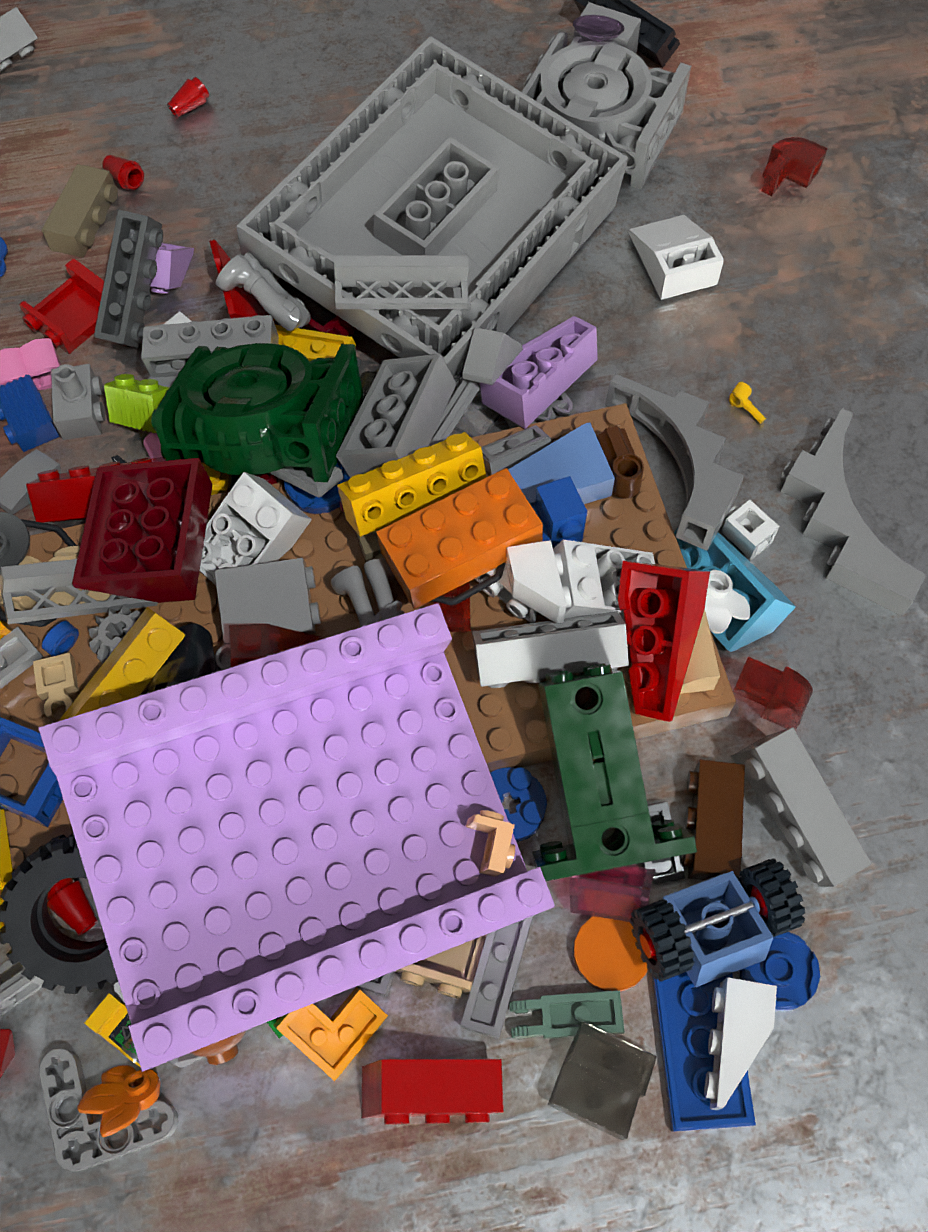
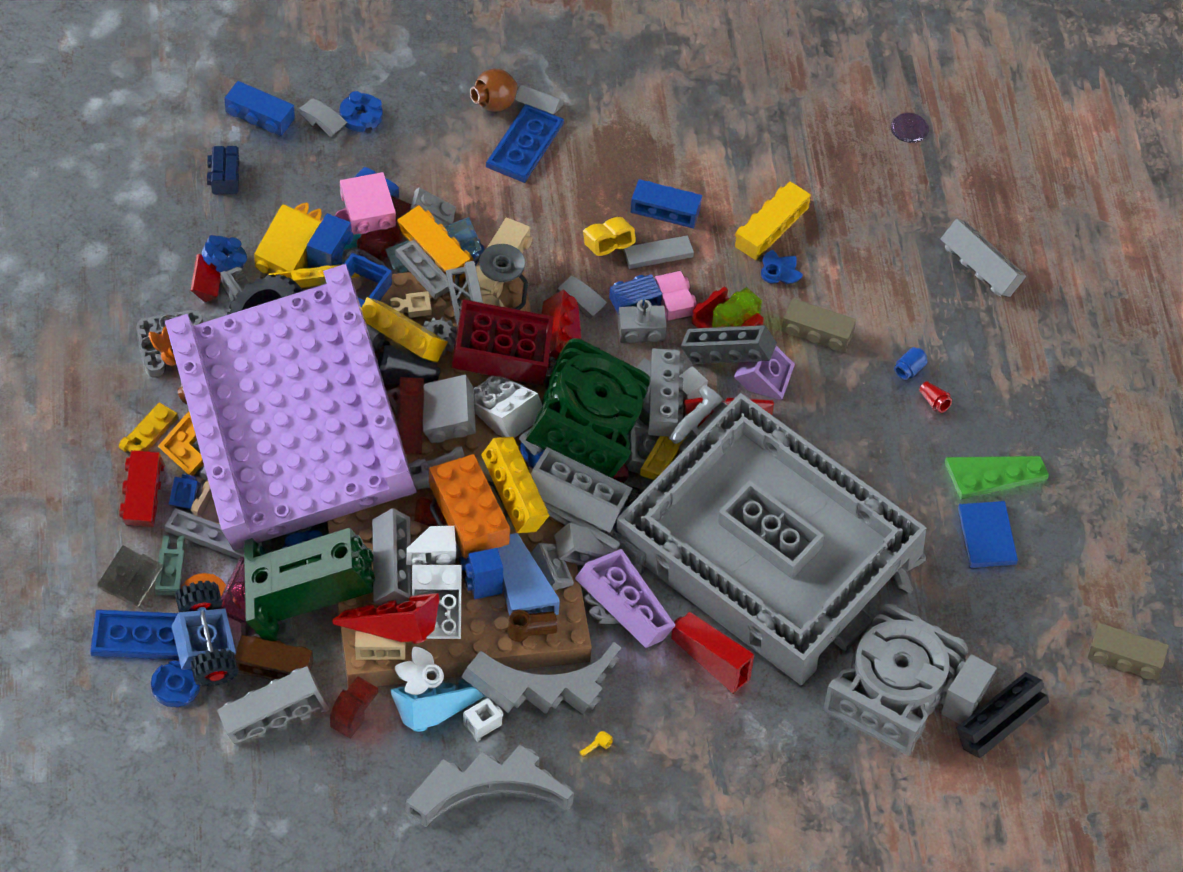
camera: 90 degrees right, 10 degrees down
blue tile [42,621,79,657] -> none
red cone [102,155,144,190] -> none
lime brick [104,374,170,433] -> none
light grey fence [334,255,469,309] -> none
light grey slope [462,327,523,385] -> none
light nougat bracket [466,810,515,877] -> none
clear purple piece [573,15,624,42] -> none
white slope [628,215,724,300] -> none
white slope [704,977,777,1110] -> none
clear red brick [762,137,828,197] -> none
none -> yellow plate [119,402,178,453]
none -> blue bracket [169,474,201,509]
none -> light grey slope [555,523,610,566]
none -> red slope [671,612,754,694]
none -> clear neon green brick [712,287,762,328]
none -> blue brick [894,347,928,380]
none -> bright green wing [945,456,1049,500]
none -> blue tile [958,501,1018,568]

